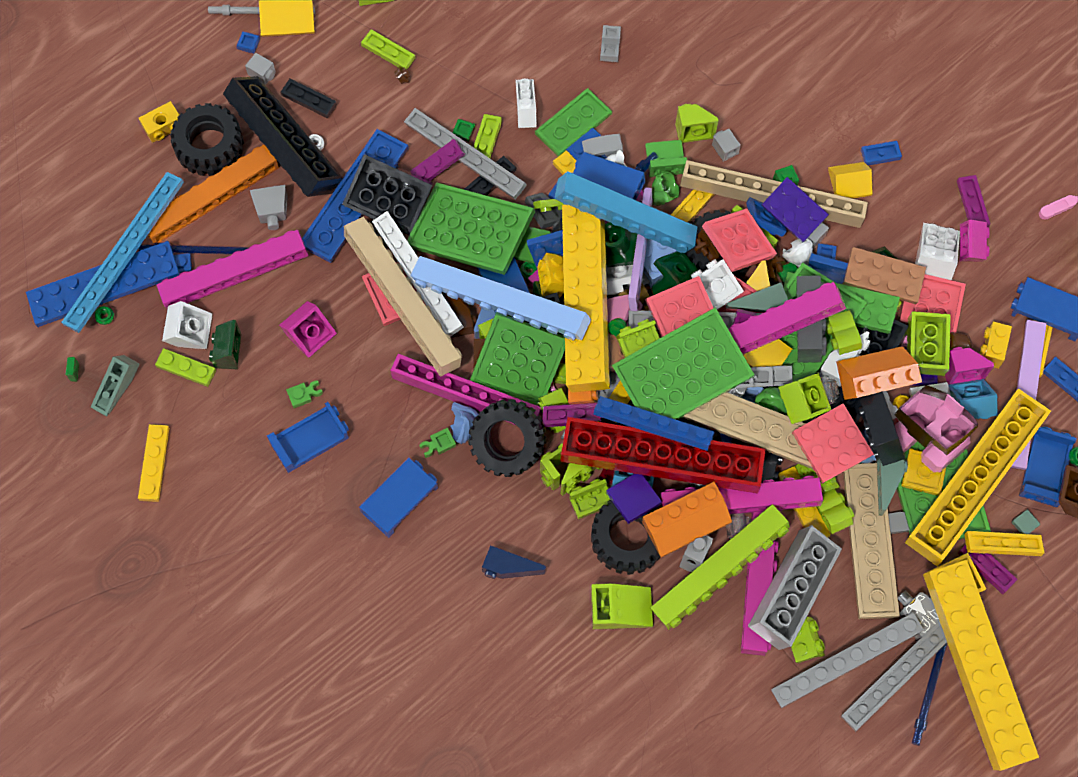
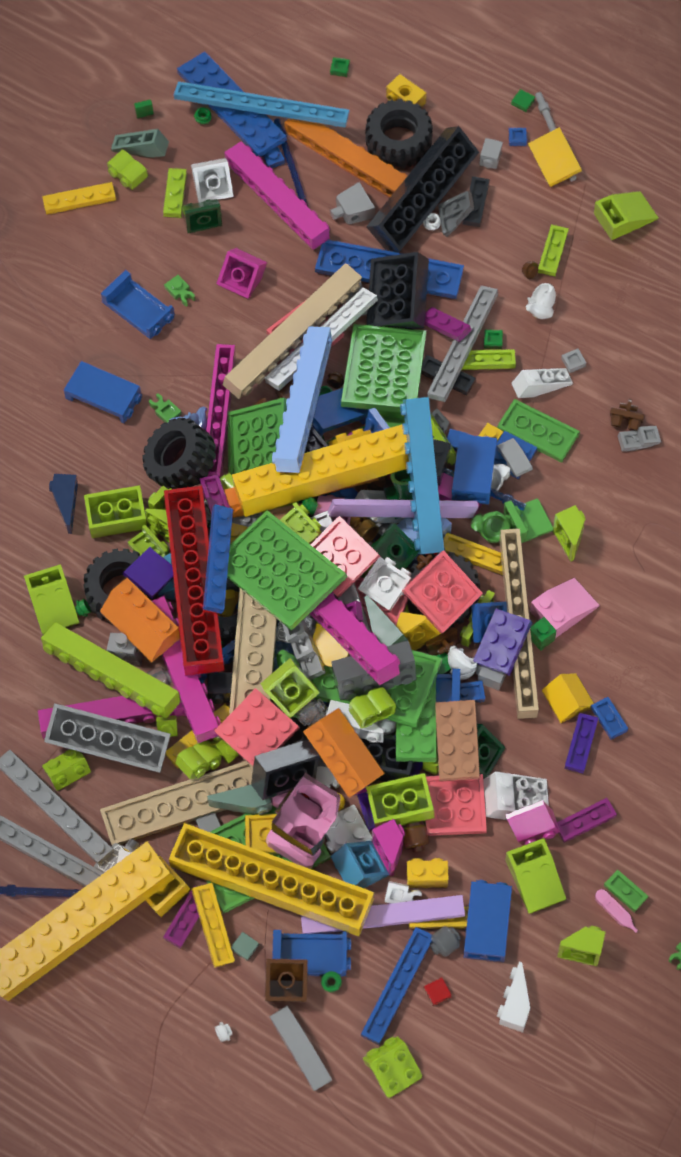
camera: 75 degrees right, 5 degrees down
light grey brick [712,129,741,162] -> none
none -> green plate [75,599,92,617]
none -> lime brick [84,485,147,538]
none -> lime brick [107,150,148,190]
none -> lime plate [156,715,178,737]
none -> green tile [330,57,350,77]
none -> white plate [384,881,422,904]
none -> dark grey head [430,926,461,957]
none -> dark grey wing [438,191,474,237]
none -> lime slope [505,838,566,914]
none -> green tile [511,89,535,112]
none -> white hair [526,283,556,319]
none -> bright pink slope [530,578,599,639]
none -> light grey plate [561,349,586,373]
none -> dark purple plate [564,713,598,774]
none -> bright green plate [604,870,648,913]
none -> reddish brown hips [610,399,644,431]

